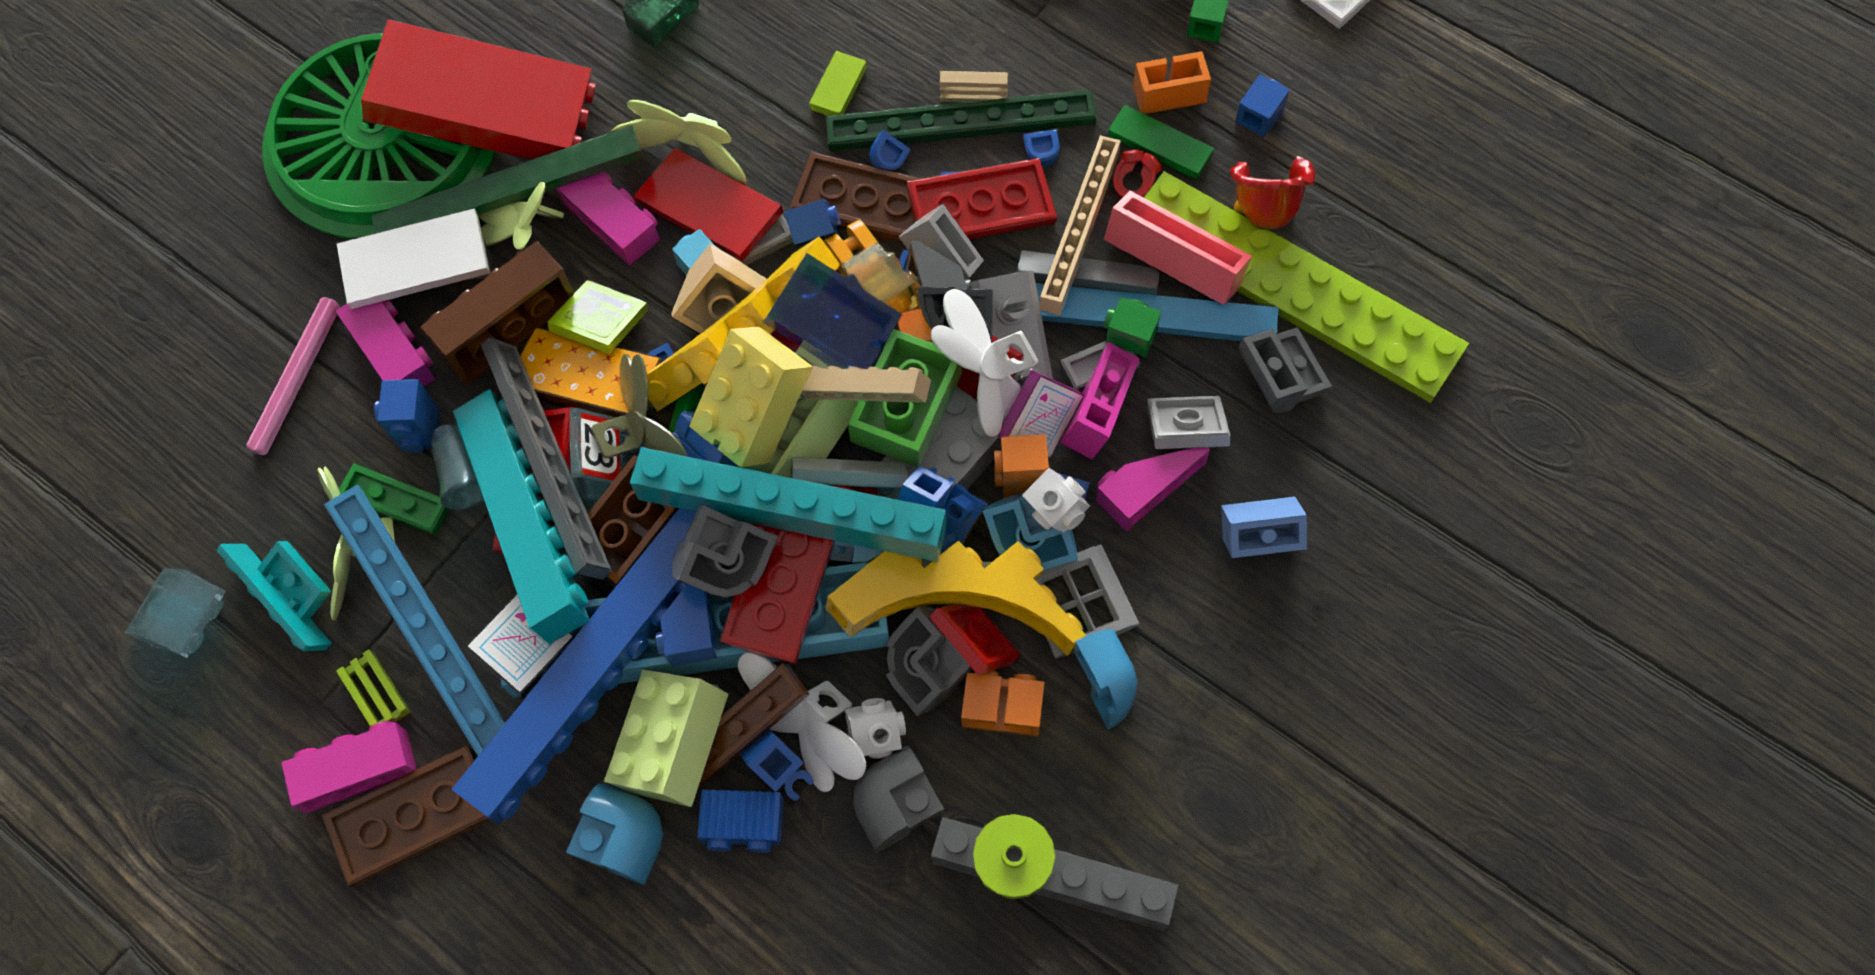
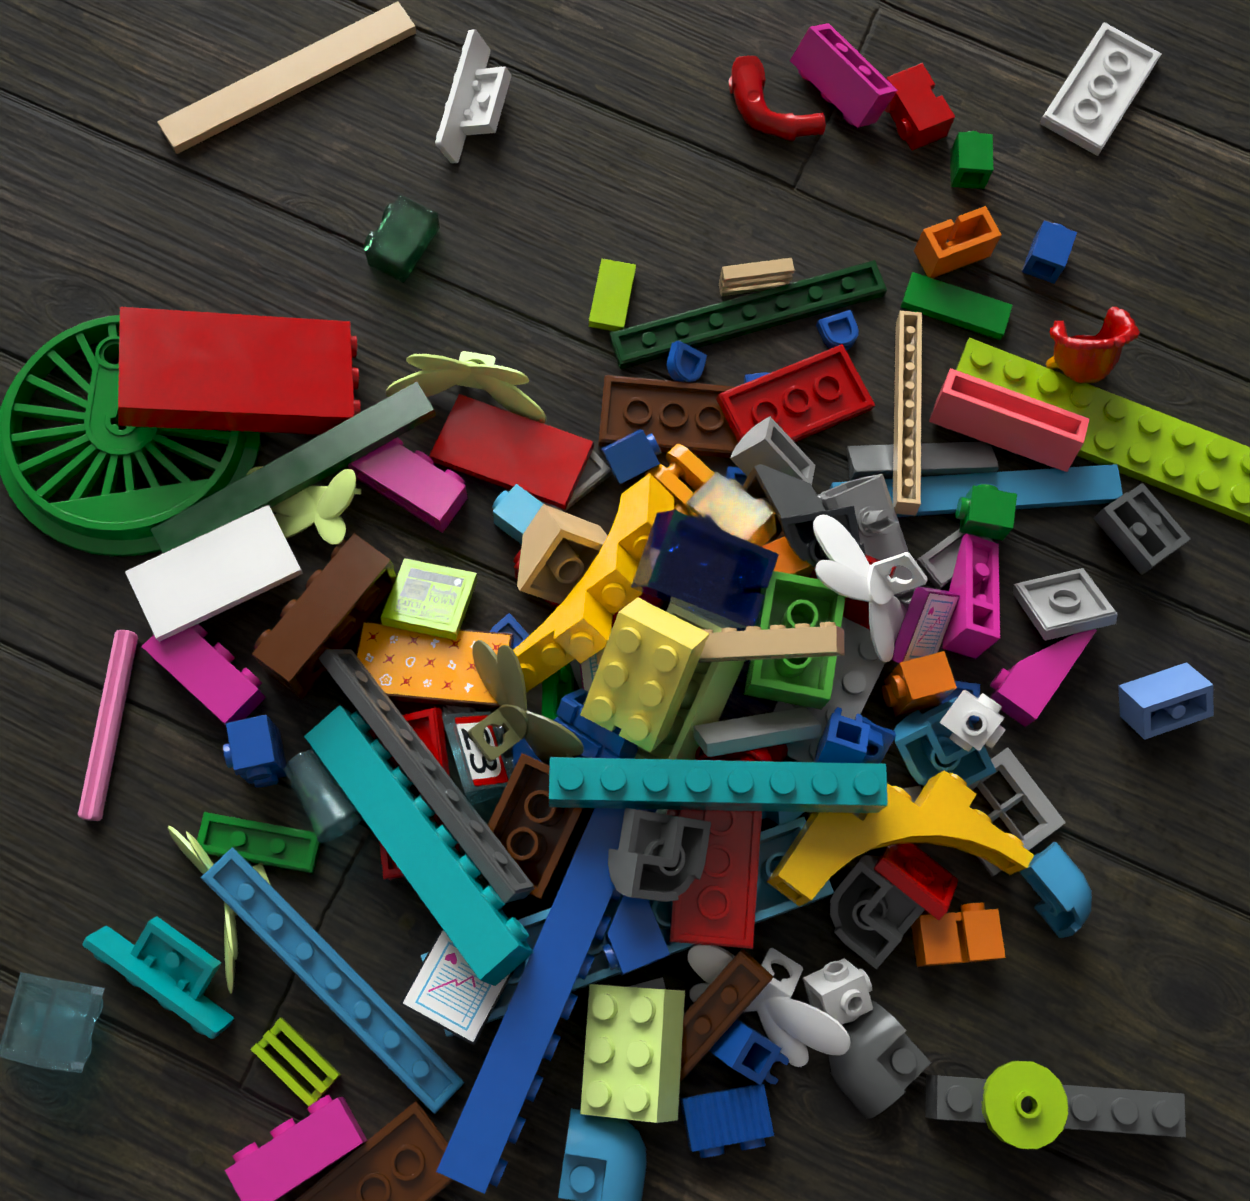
camera: 25 degrees left, 5 degrees up
red piece [1113,149,1163,198] -> none

